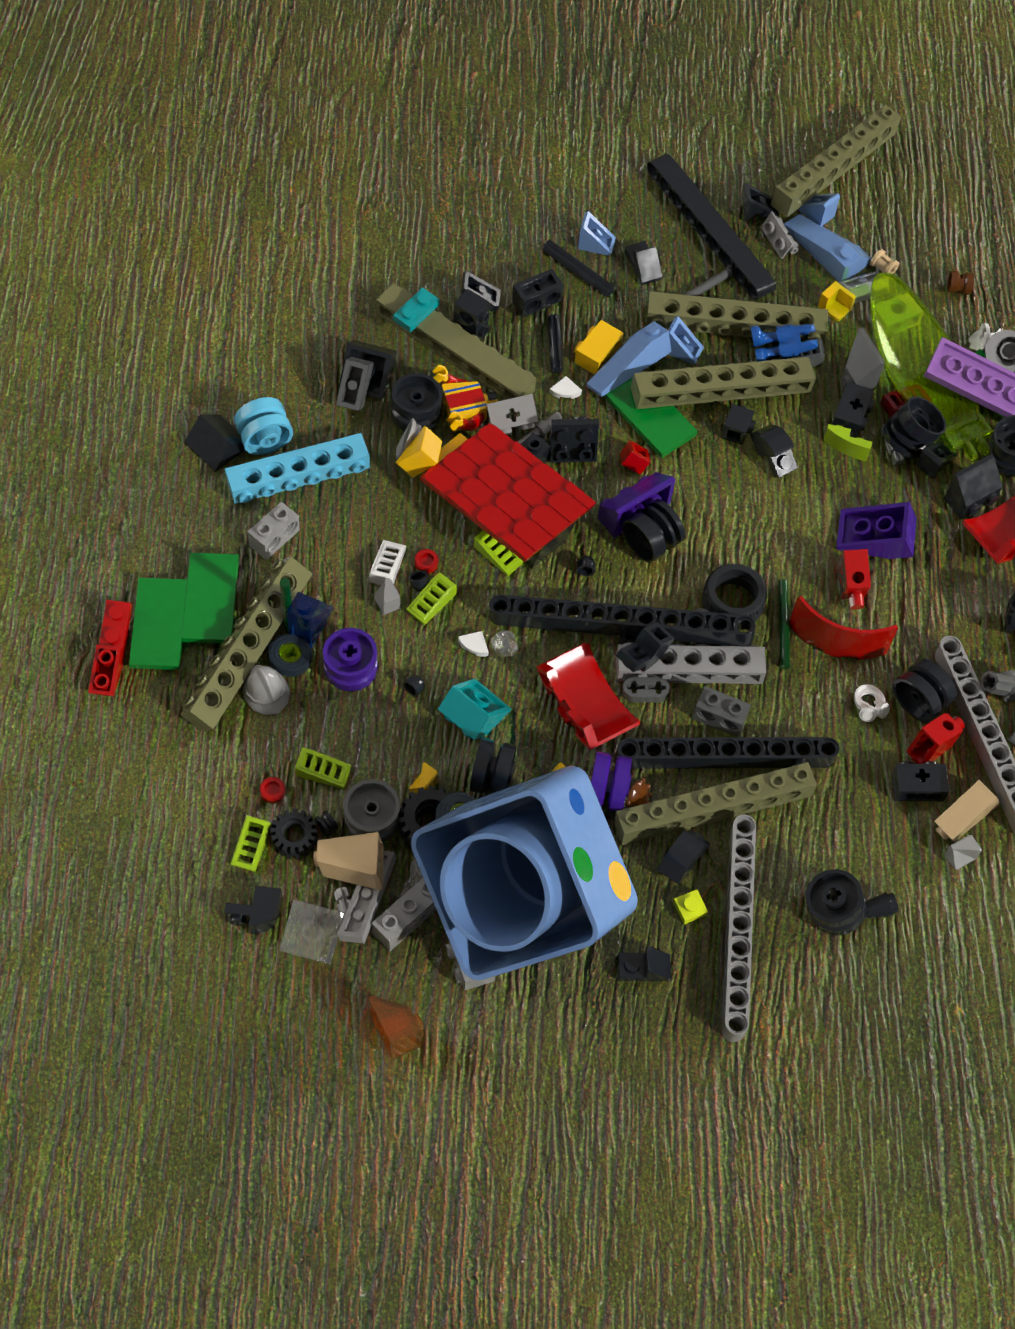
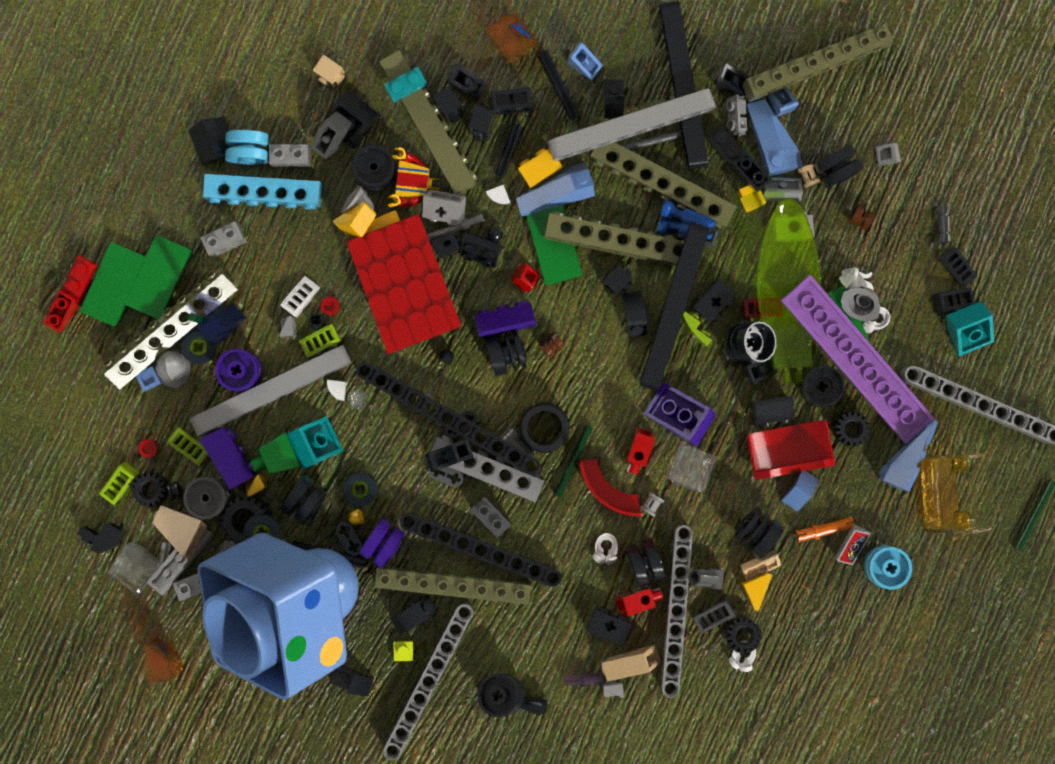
camera: 25 degrees right, 25 degrees up
black hinge [403,675,425,697] -> none
red panel [536,643,640,750] -> none
reddish brown piece [626,777,652,808] -> none
medium blue slope [668,316,704,364] -> none
dark grey slope [841,327,885,389] -> none
none -> medium blue plate [136,366,162,392]
none -> light grey beam [190,345,352,437]
none -> dark purple slope [199,427,257,490]
none -> green torso [250,432,300,475]
none -> light grey brick [269,144,311,168]
none -> tan brick [313,55,345,87]
none -> black bush [343,472,378,506]
none -> black brick [469,105,495,142]
none -> clear orange slope [486,13,539,66]
none -> reddish brown wheel [539,332,565,358]
none -> light grey beam [547,89,716,161]
none -> axle [564,672,603,688]
none -> black beam [640,222,710,392]
none -> light grey bush [640,492,664,517]
none -> clear slope [667,442,717,492]
none -> black slope [707,127,772,193]
none -> black wheel [814,144,865,189]
none -> light grey slope [875,142,900,166]

